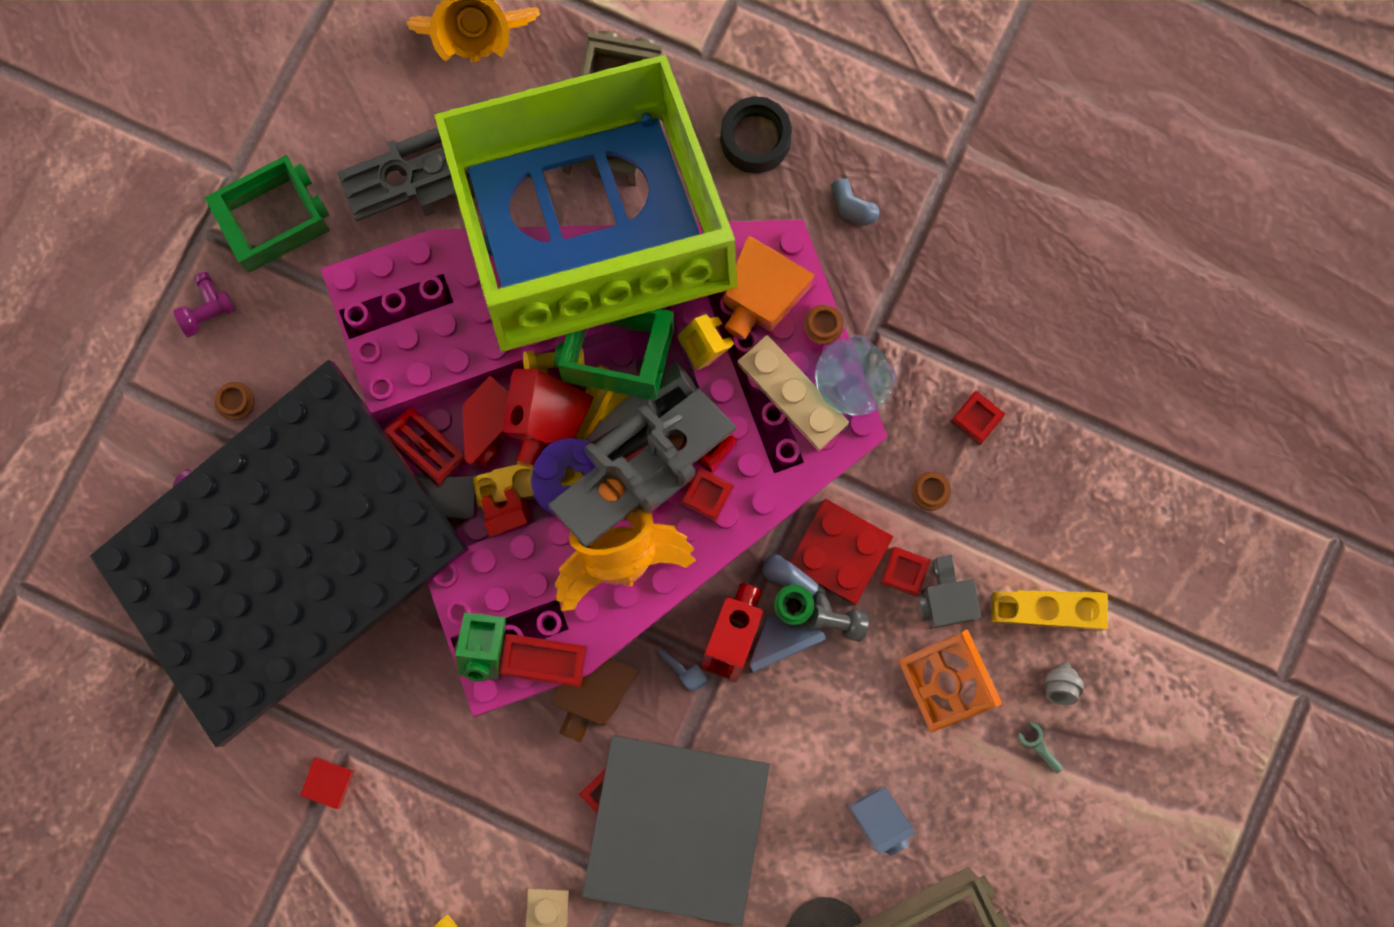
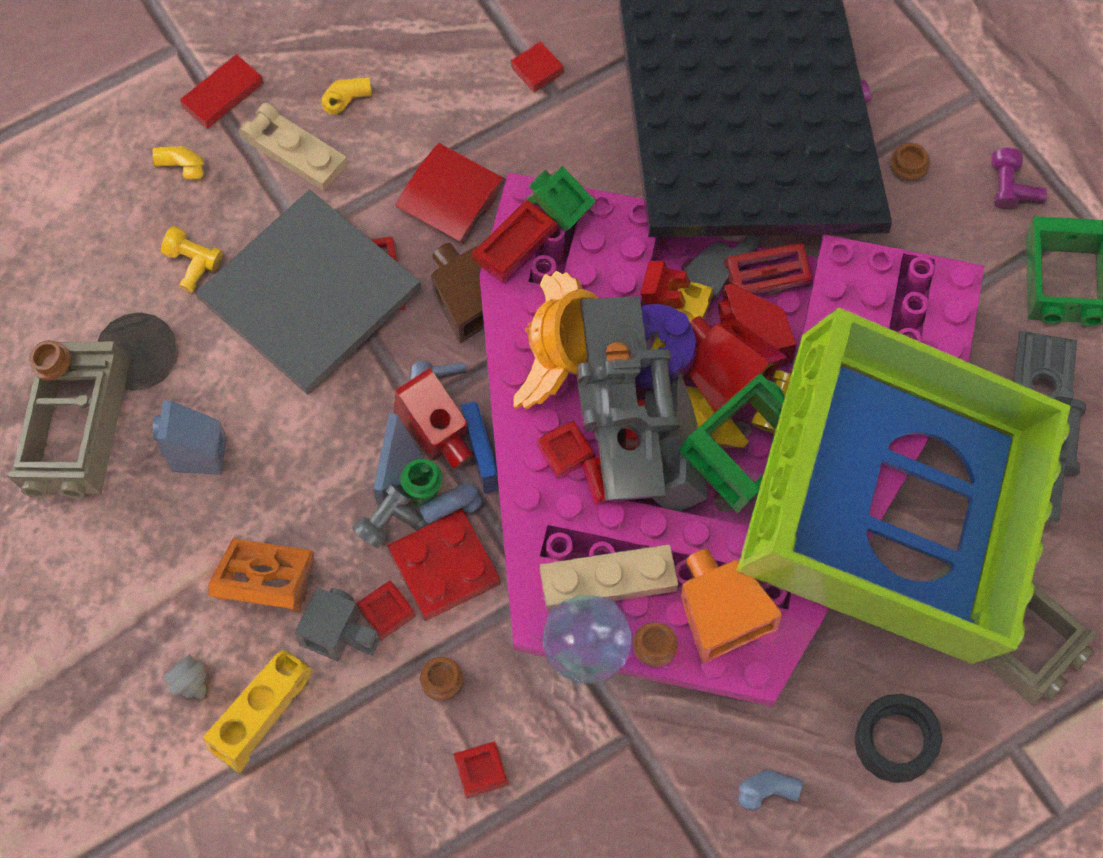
camera: 125 degrees right, 15 degrees down
yellow tile [677,314,734,370] -> none
sand green hand [1018,723,1063,773] -> none
none -> red slope [394,143,506,244]
none -> blue tile [461,401,499,494]

